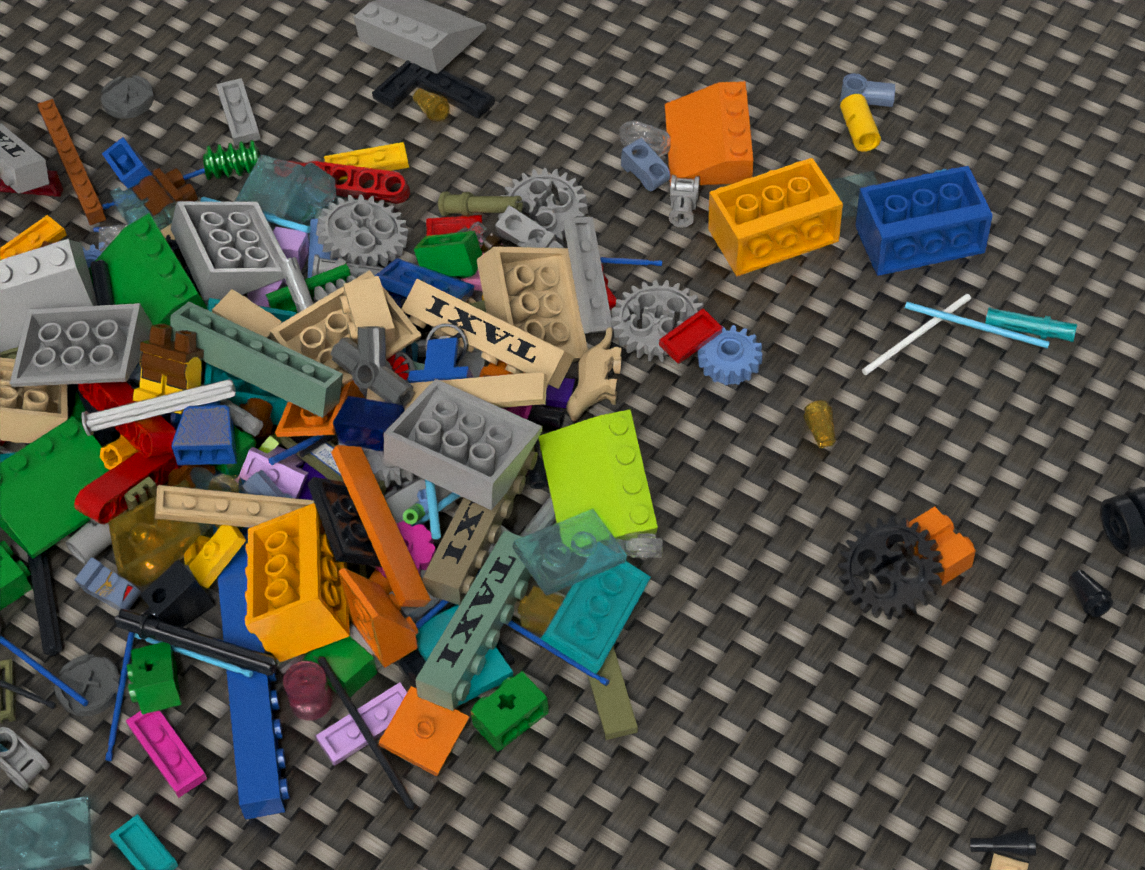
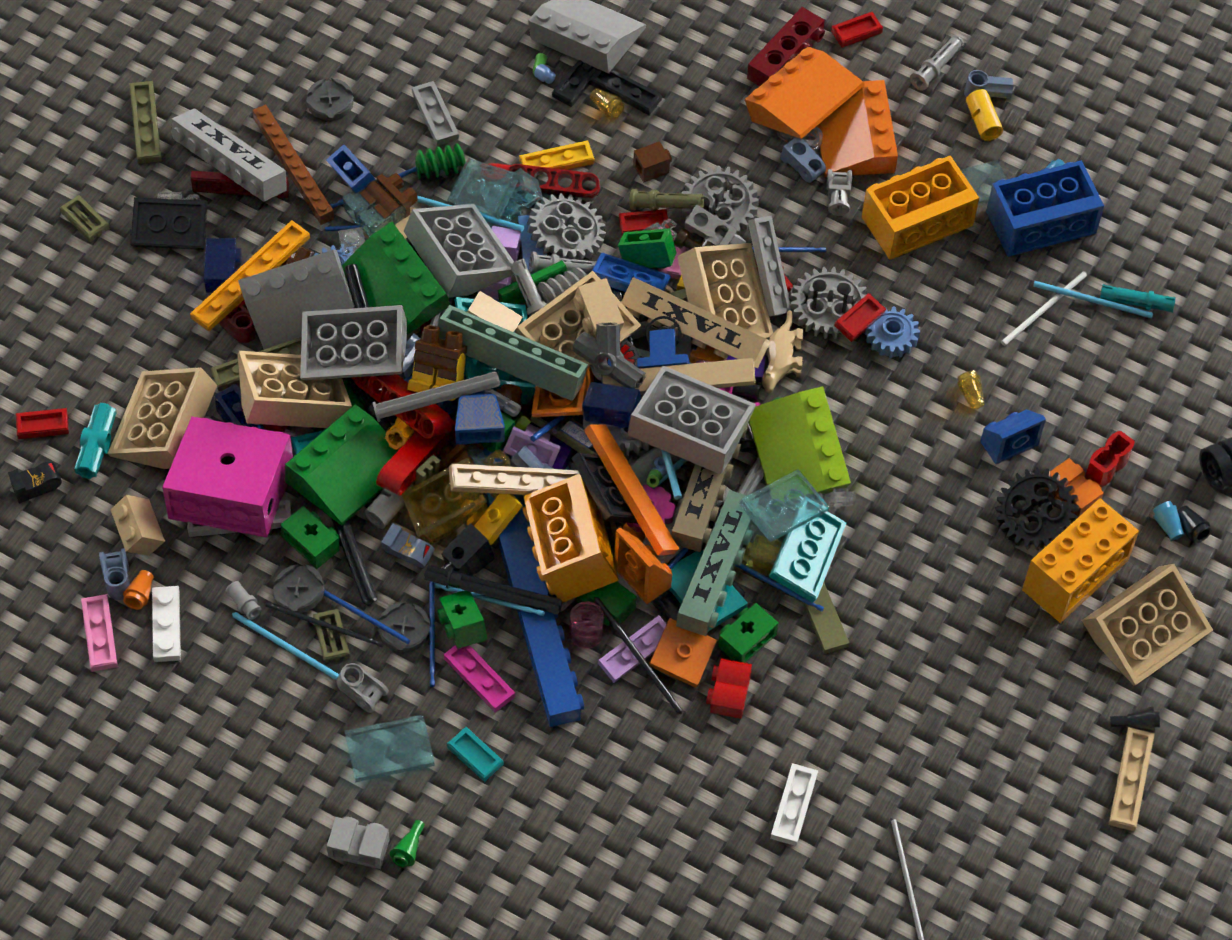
camera: 10 degrees left, 5 degrees up
none -> medium blue arm [533,53,556,84]
none -> reddish brown brick [633,141,672,183]
none -> red brick [706,658,752,719]
none -> orange slope [744,47,864,139]
none -> dark red brick [747,7,825,86]
none -> red tile [831,12,883,48]
none -> light grey pin [910,35,964,91]
none -> blue slope [980,409,1046,464]
none -> light orange brick [1022,498,1139,623]
none -> tan slope [1082,564,1213,686]
none -> red brick [1085,431,1135,487]
none -> dark azure cone [1153,501,1185,541]

